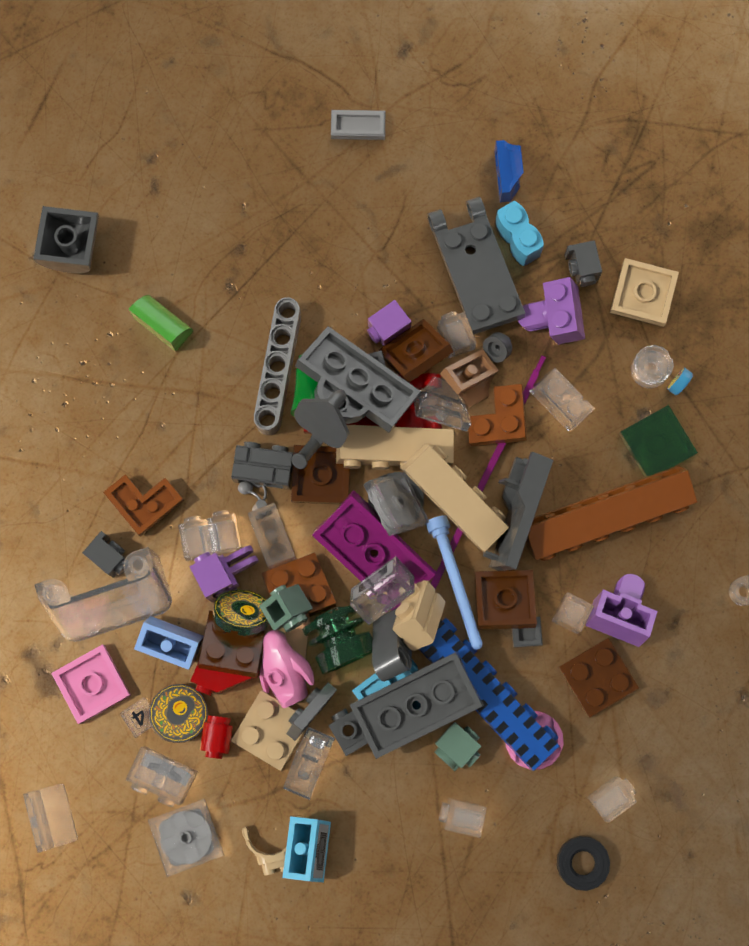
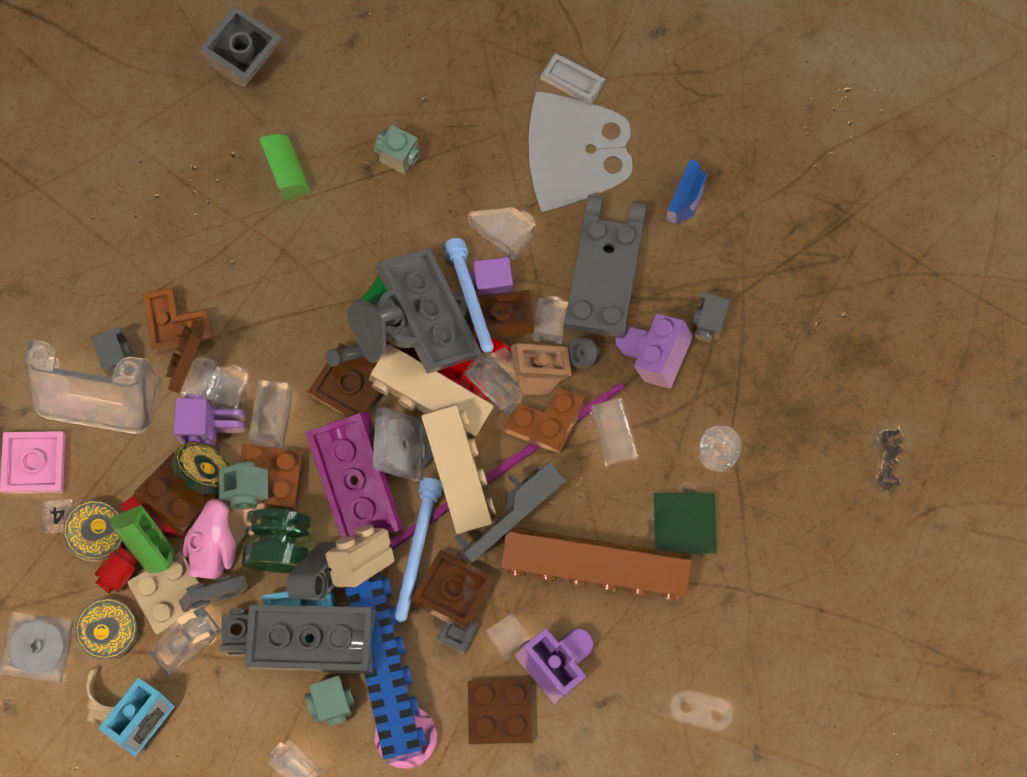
camera: 30 degrees right, 5 degrees down
clear brick [126,747,198,807] -> none
light blue brick [134,616,204,670] -> none
dark grey brick [231,442,294,490] -> none
light grey piece [238,481,267,516] -> none
light grey beam [254,297,301,436] -> none
clear brick [350,556,415,625] -> none
medium azure brick [495,201,544,266] -> none
tan plate [610,258,679,327] -> none
dark azure tile [667,368,693,395] -> none
none -> tile [75,598,139,661]
none -> bright green brick [110,505,175,574]
none -> reddish brown plate [165,319,205,393]
none -> sand green brick [374,125,420,175]
none -> light blue piece [443,238,493,353]
none -> clear slope [467,207,536,260]
none -> light grey piece [528,91,633,212]

